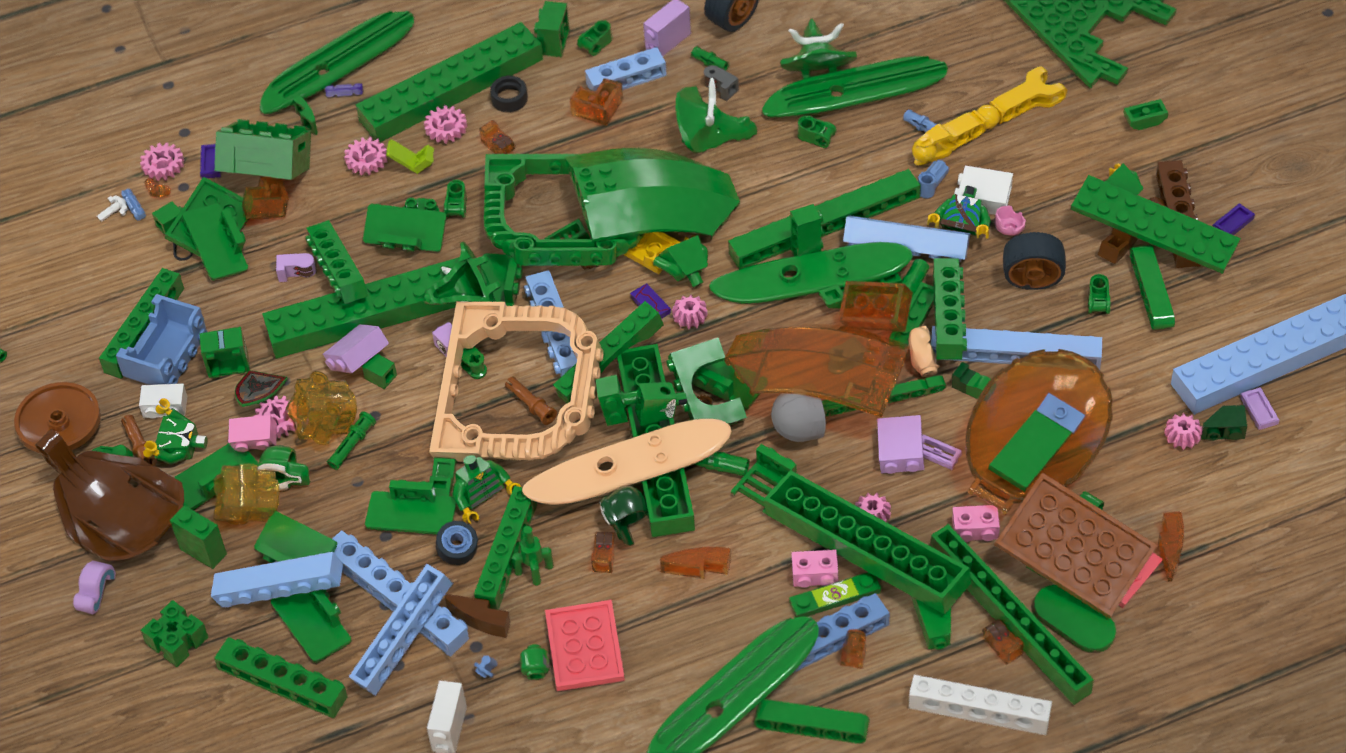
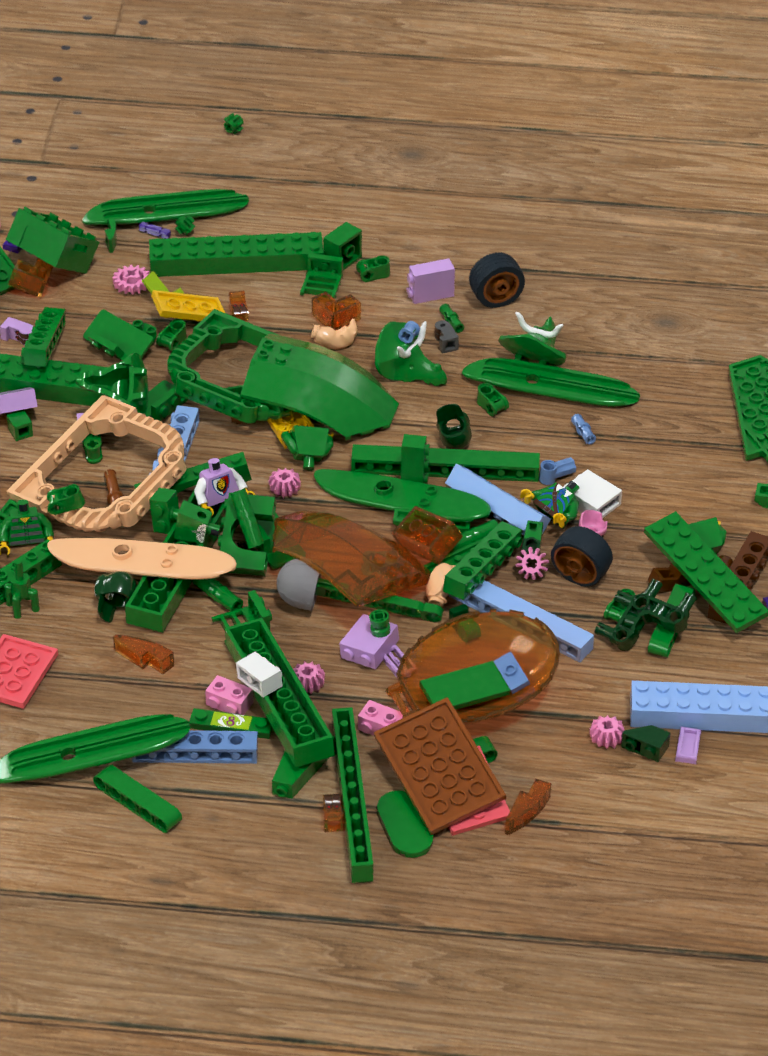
camera: 25 degrees right, 10 degrees down
bright pink gear [424,106,467,143] -> none
black tyre [490,76,528,112] -> none
light blue brick [585,47,667,99] -> none
clear orange leg [591,532,615,573] -> none
dark purple tile [630,283,671,319] -> none
clear orange leg [840,629,866,669] -> none
white brick [909,675,1052,735] -> none
yellow piece [912,66,1067,166] -> none
none -> green piece [47,484,85,515]
none -> yellow plate [151,290,225,322]
none -> green gear [175,214,195,235]
none -> torso [194,458,255,516]
none -> green axle [230,488,264,549]
none -> white brick [236,652,282,697]
none -> green plate [300,253,343,299]
none -> light nougat animal [311,319,357,350]
none -> green wheel [369,609,391,637]
none -> medium blue bush [398,321,420,343]
none -> dark green piece [436,404,472,449]
none -> bright pink gear [516,547,549,580]
none -> leg [521,520,543,557]
none -> dark green pin [595,579,697,651]

